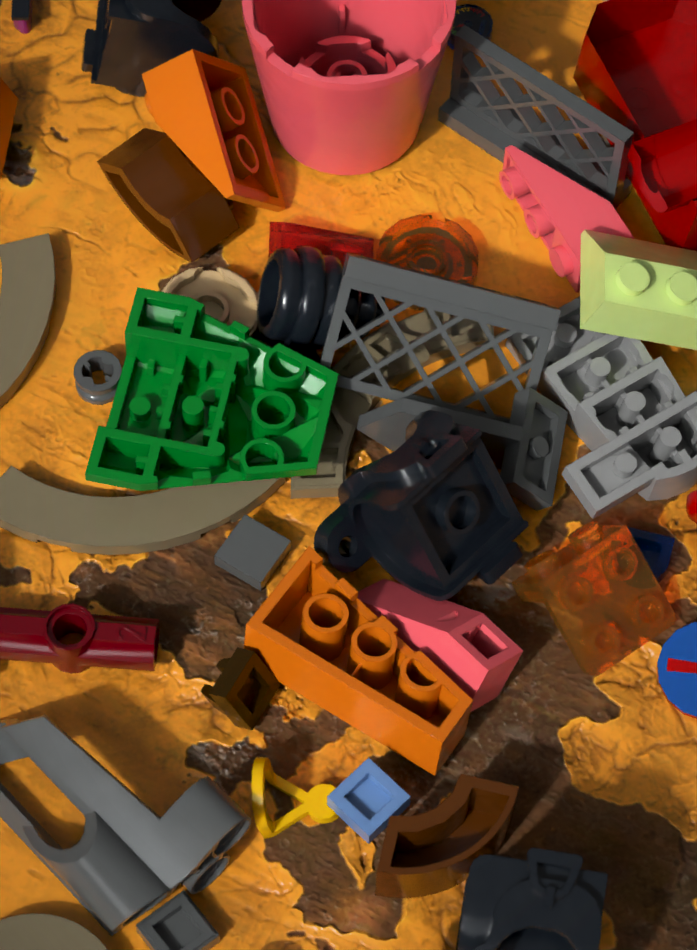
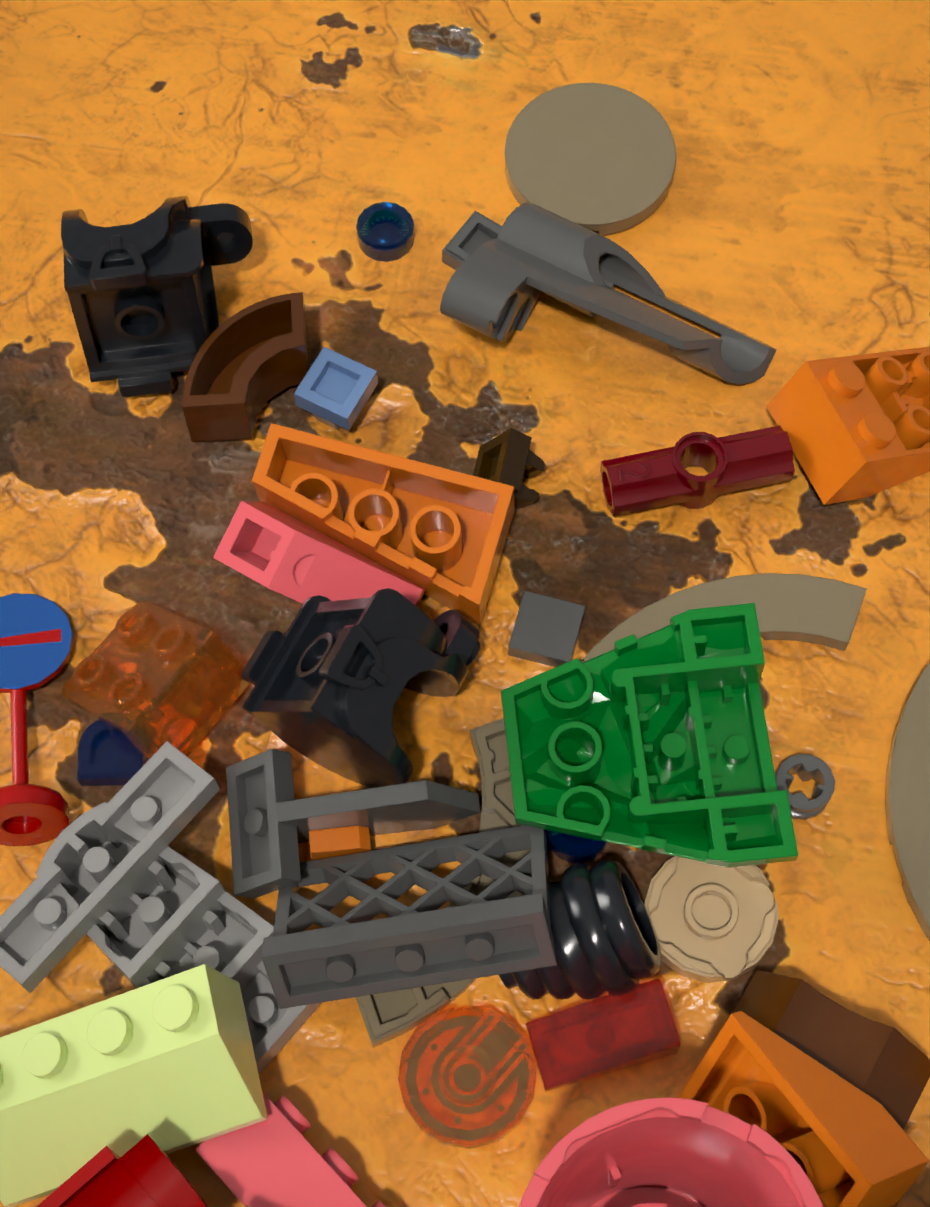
camera: 165 degrees right, 5 degrees up
yellow piece [251,757,339,839] -> none

